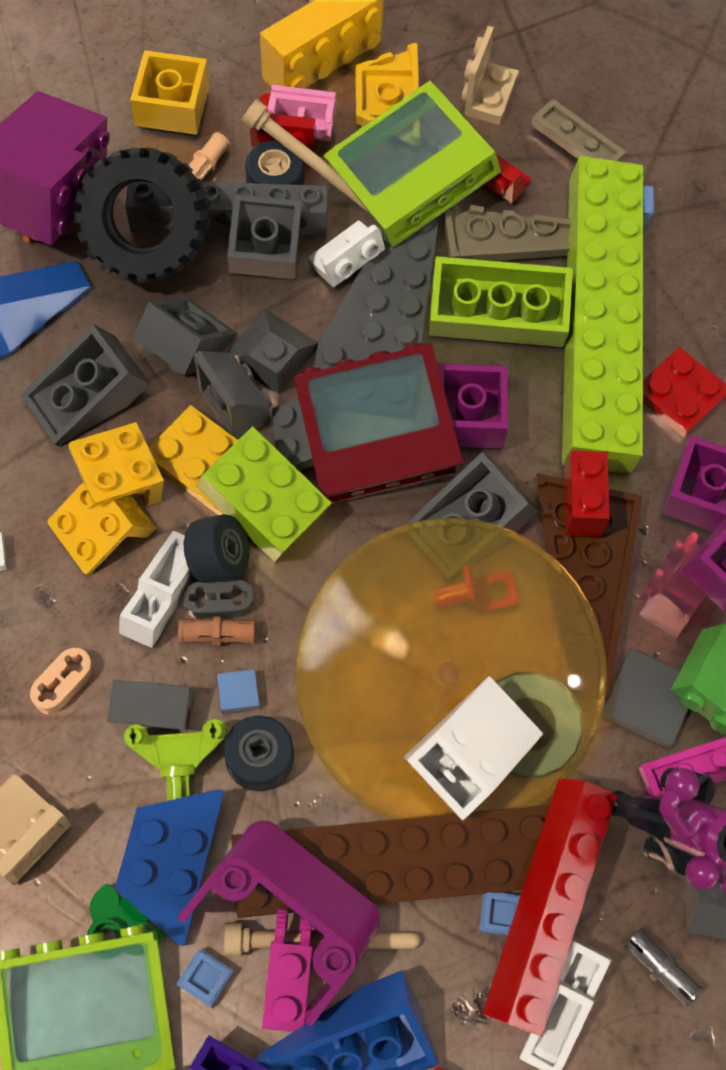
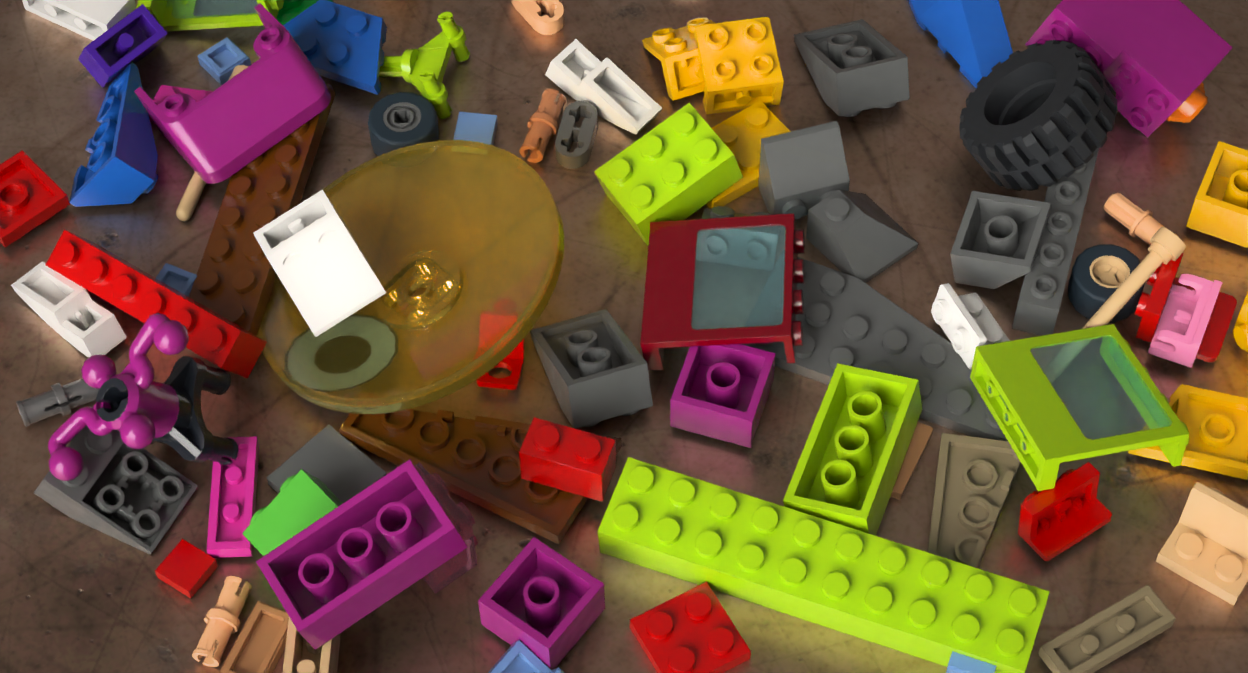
camera: 110 degrees right, 10 degrees down
dark grey hinge [107,680,194,731] -> none
dark grey slope [133,297,237,375] -> none
black wheel [183,514,250,583] -> none

